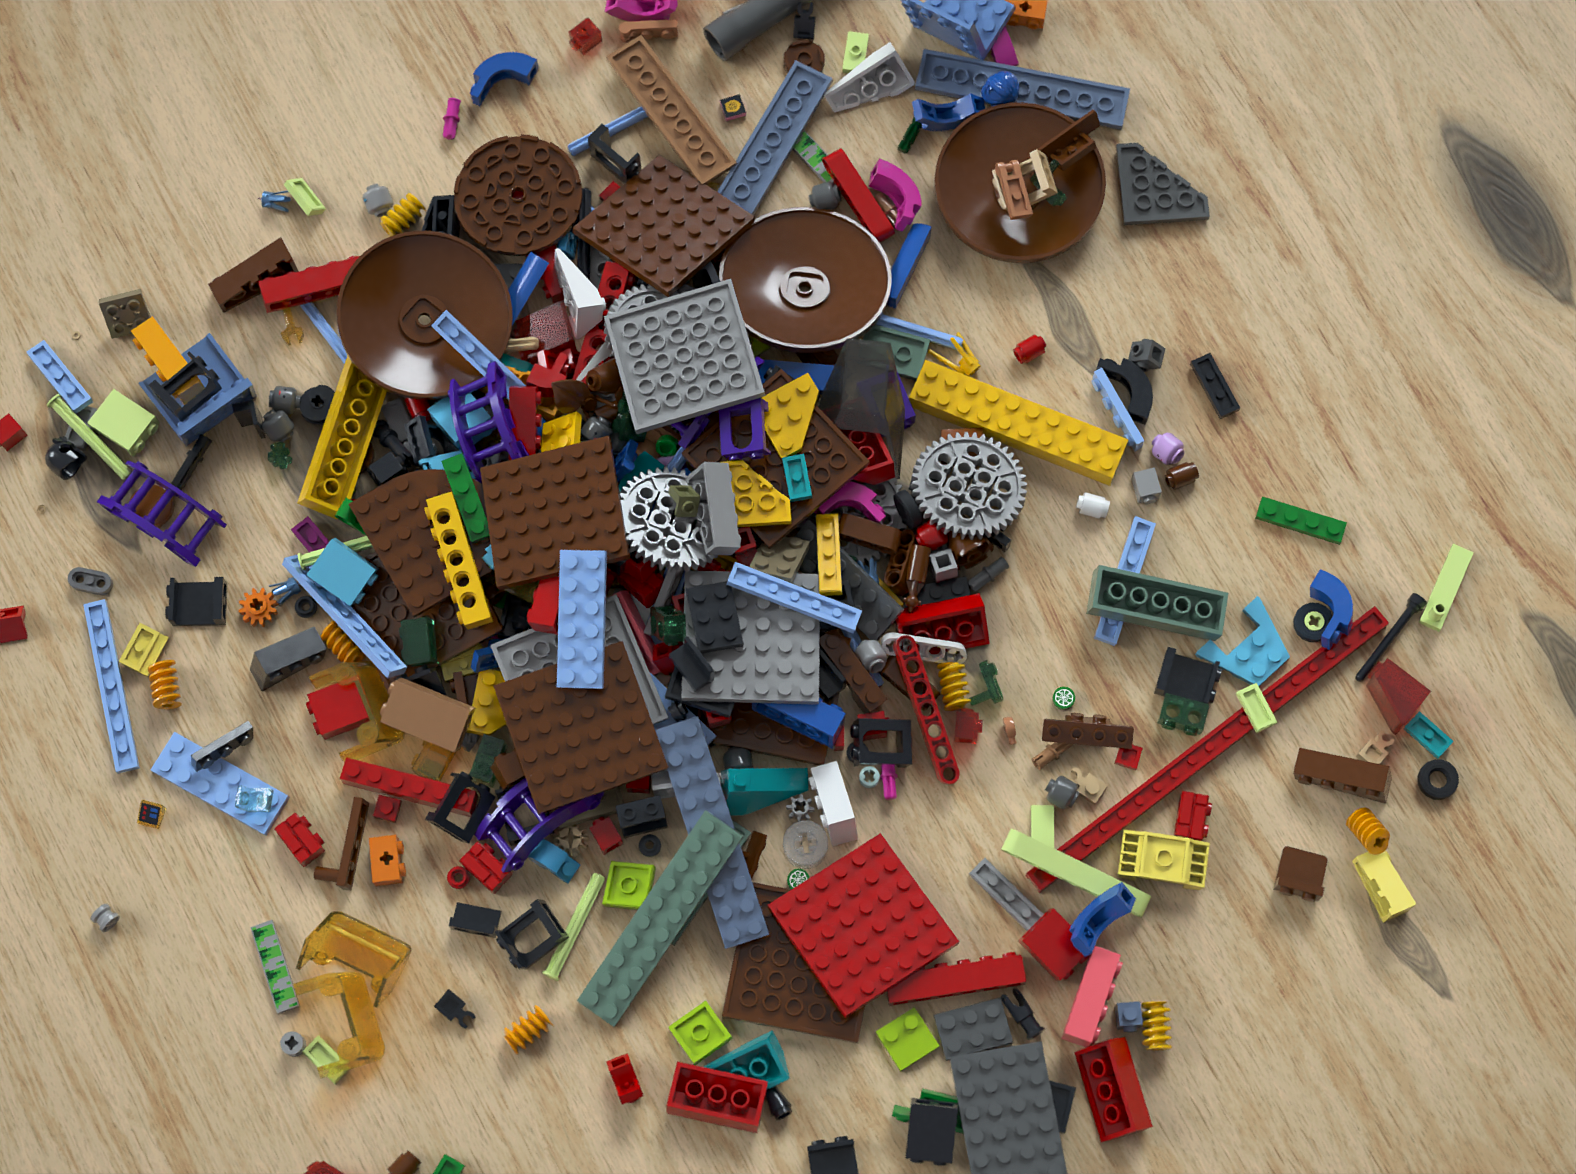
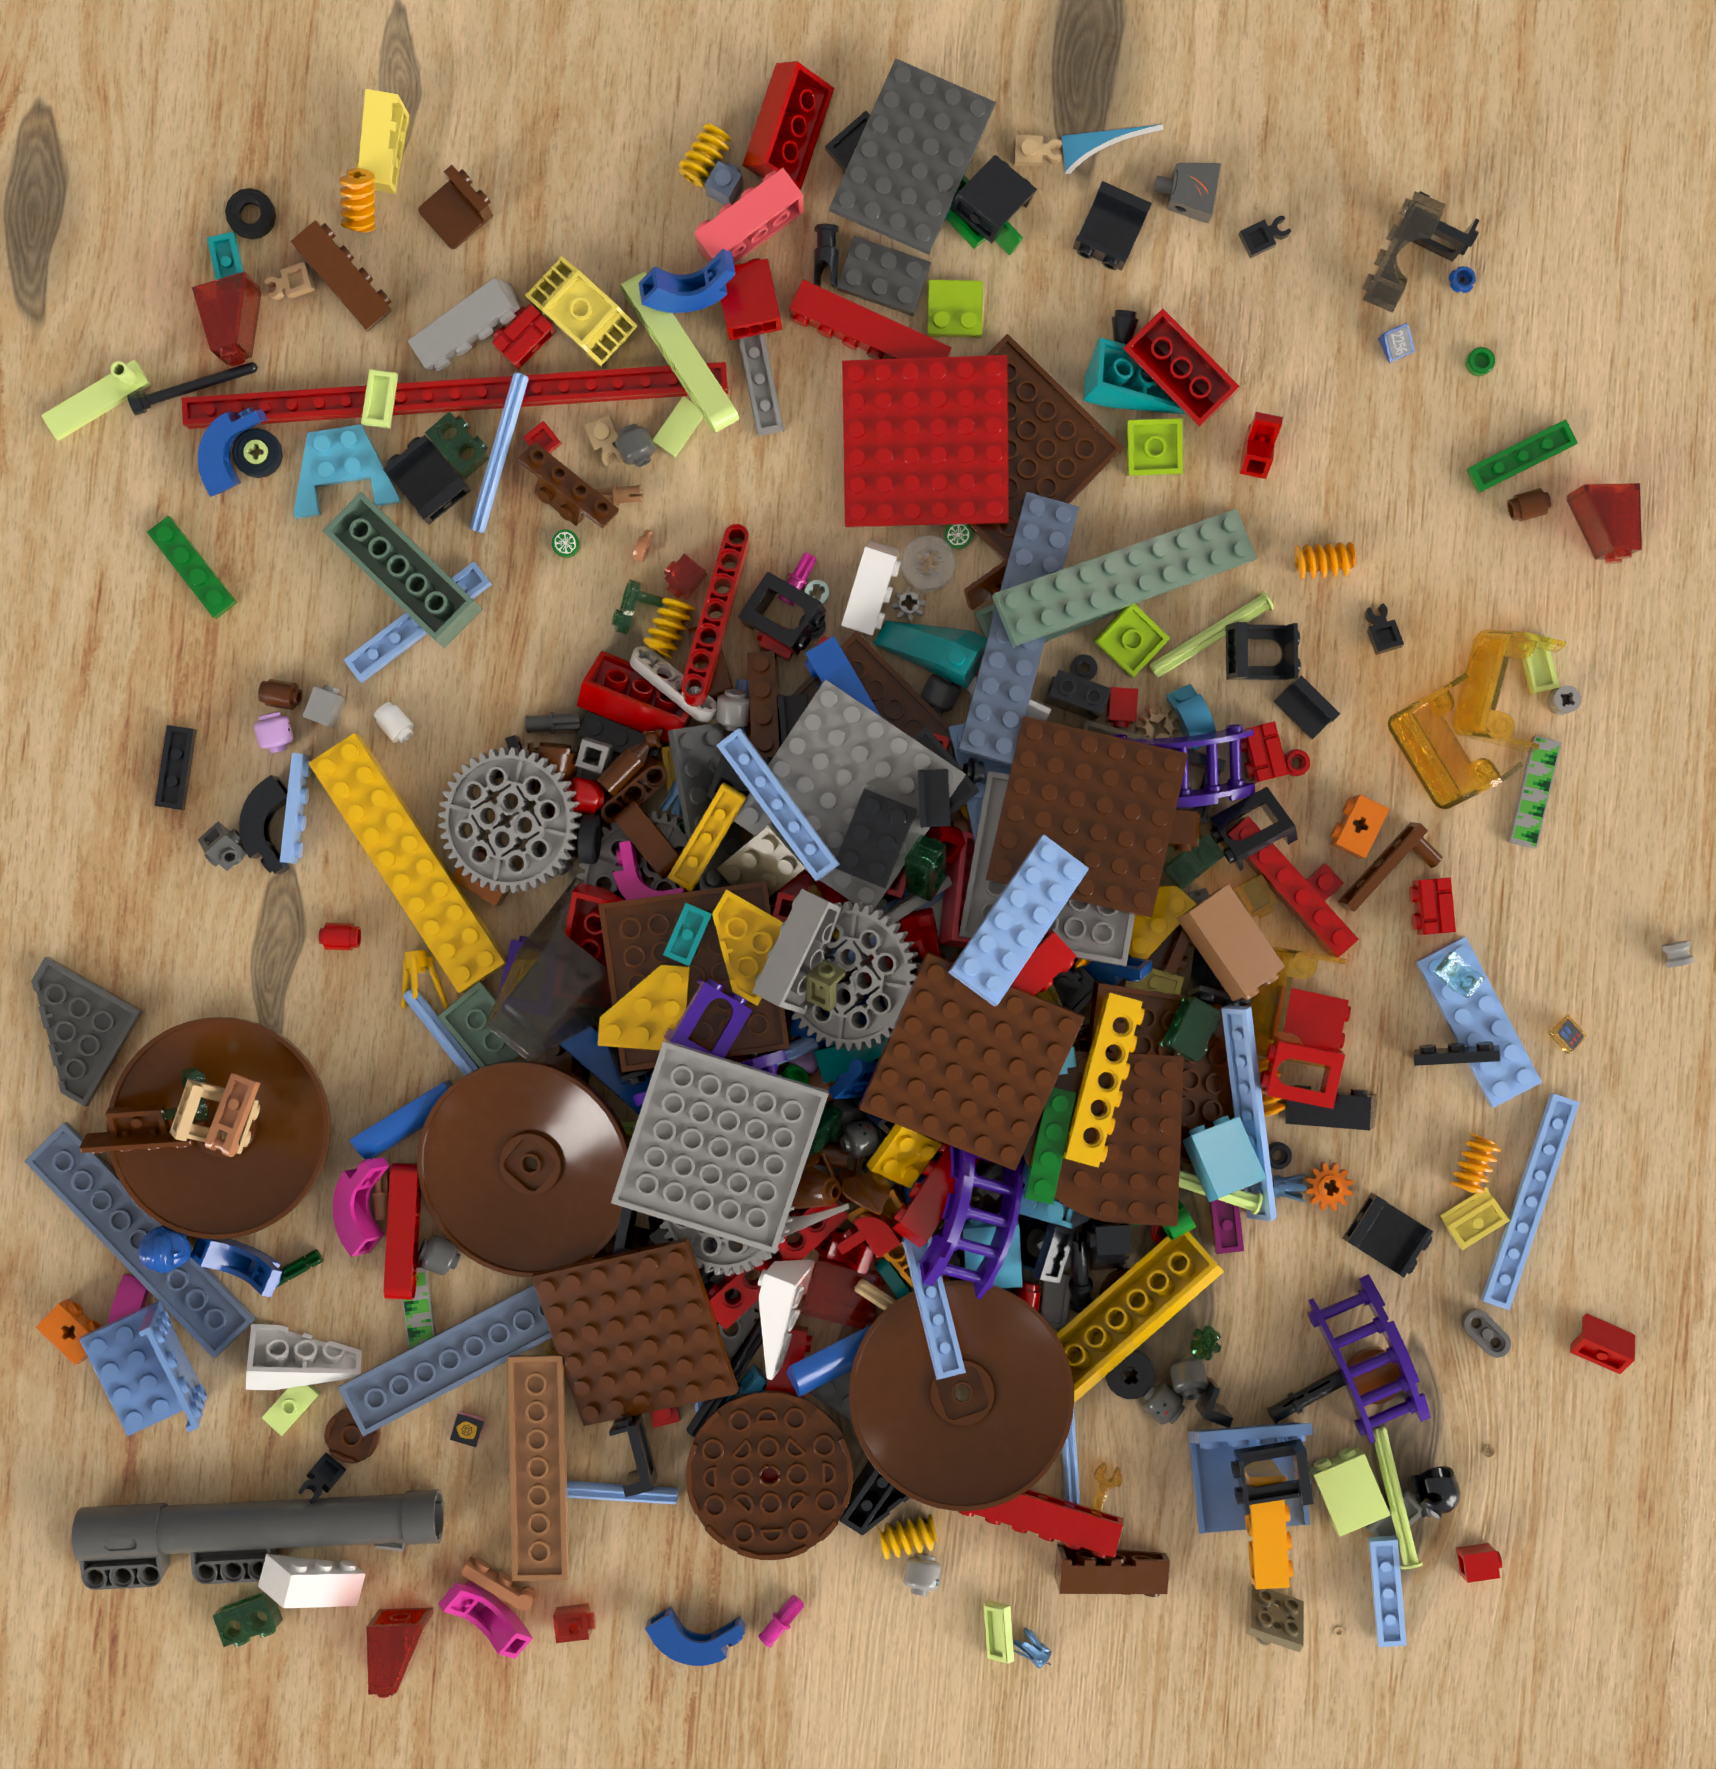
camera: 150 degrees left, 15 degrees up
none -> light grey wedge [408,278,521,371]
none -> light blue axle [470,372,528,533]
none -> red panel [1260,1036,1345,1109]

